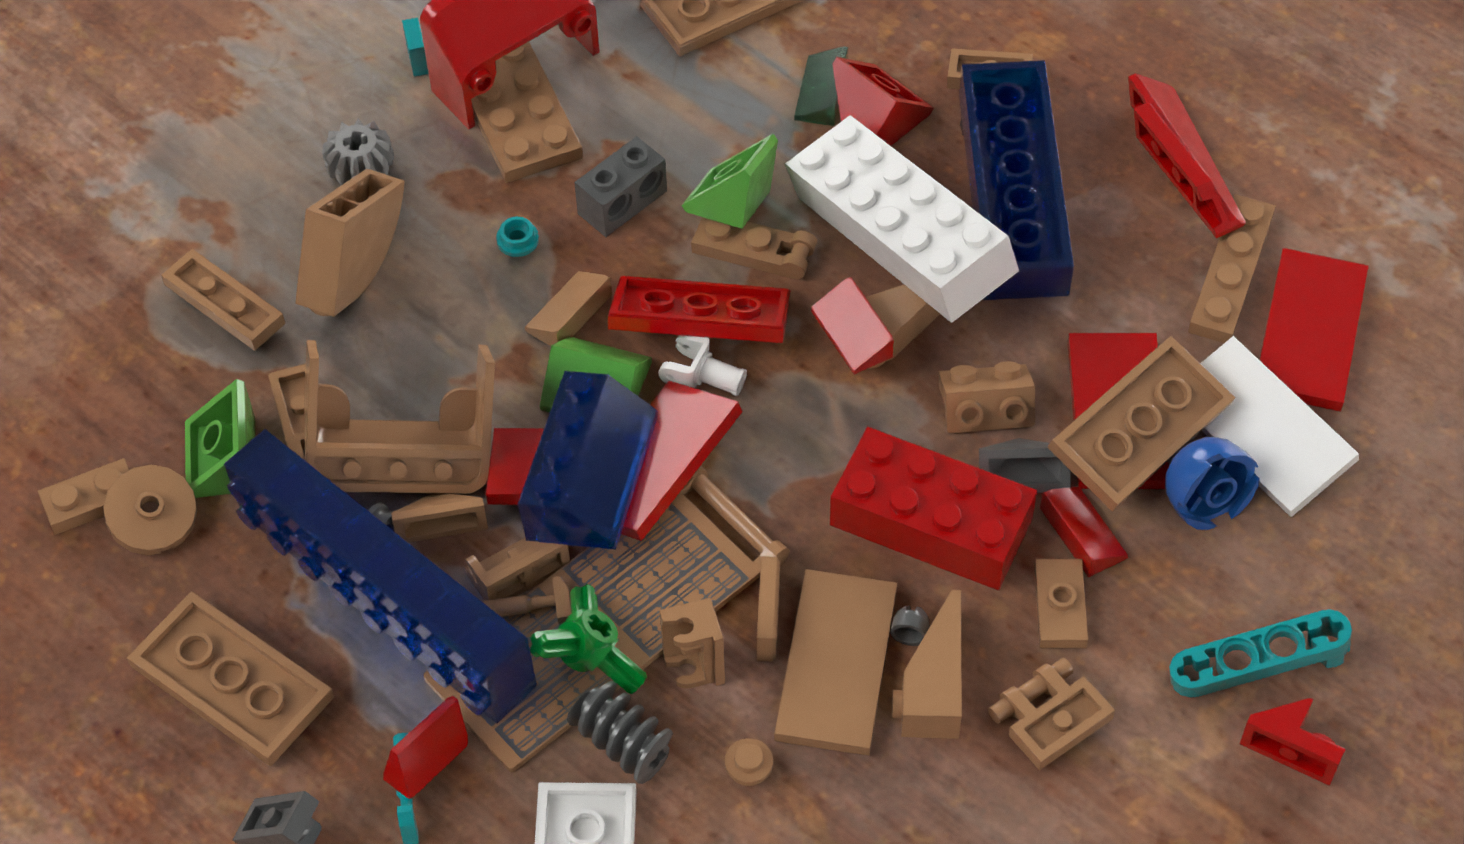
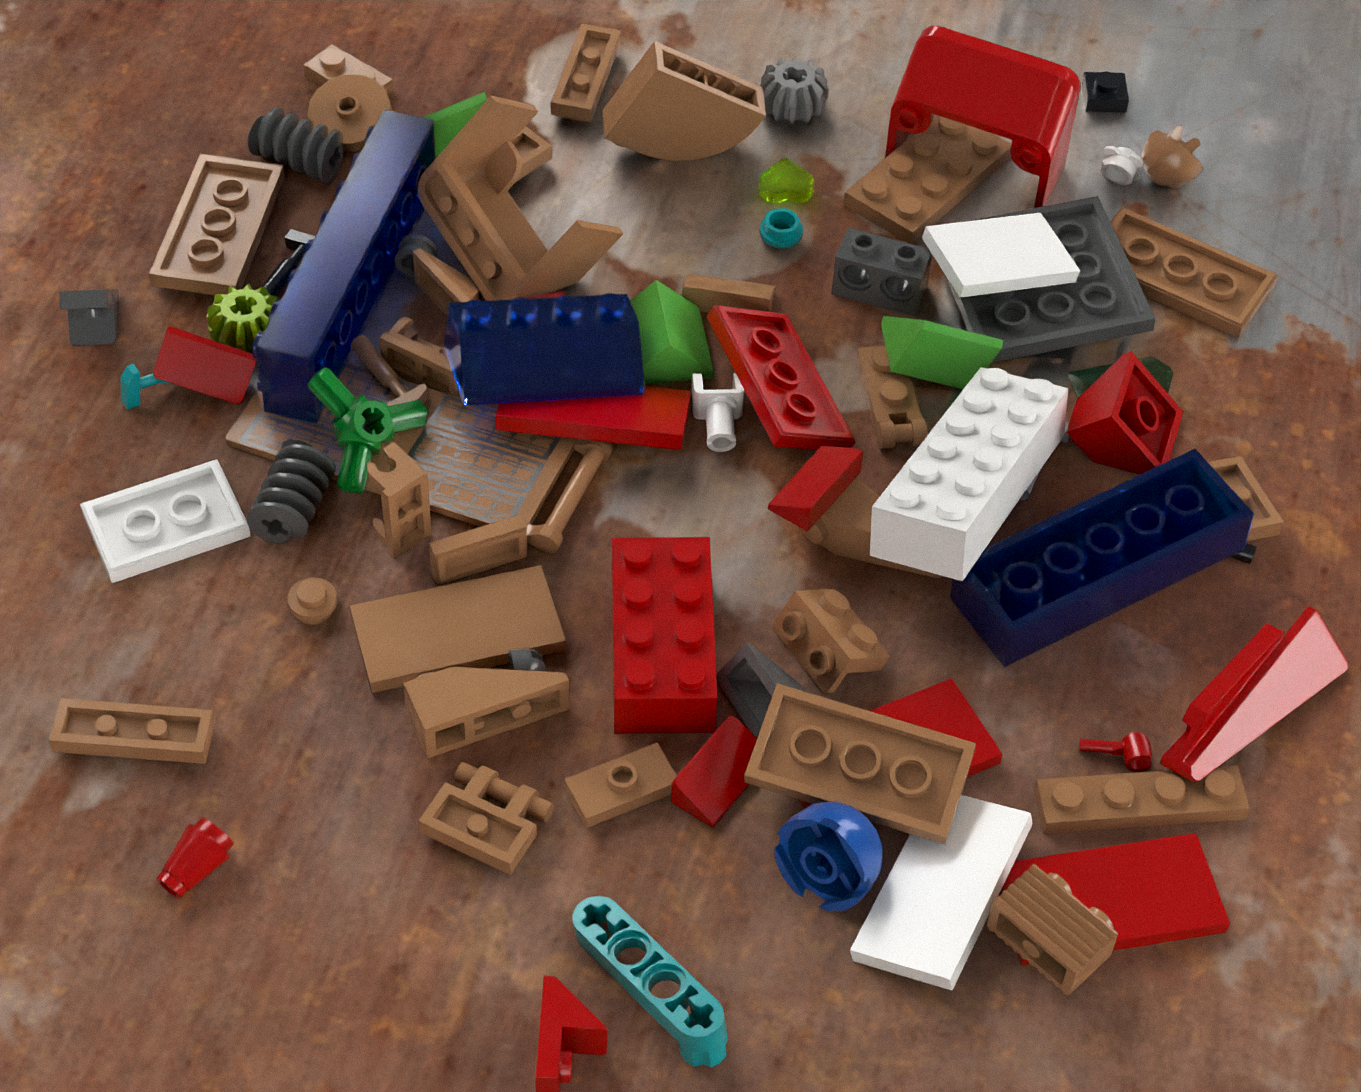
camera: 60 degrees right, 5 degrees down
none -> lime gear [206,283,285,357]
none -> dark grey piece [248,106,343,184]
none -> black piece [260,229,326,296]
none -> clear neon green tile [758,157,814,203]
none -> white tile [922,213,1080,298]
none -> dark grey plate [945,196,1155,363]
none -> medium nougat brick [987,864,1118,995]
none -> red hand [1079,732,1152,772]

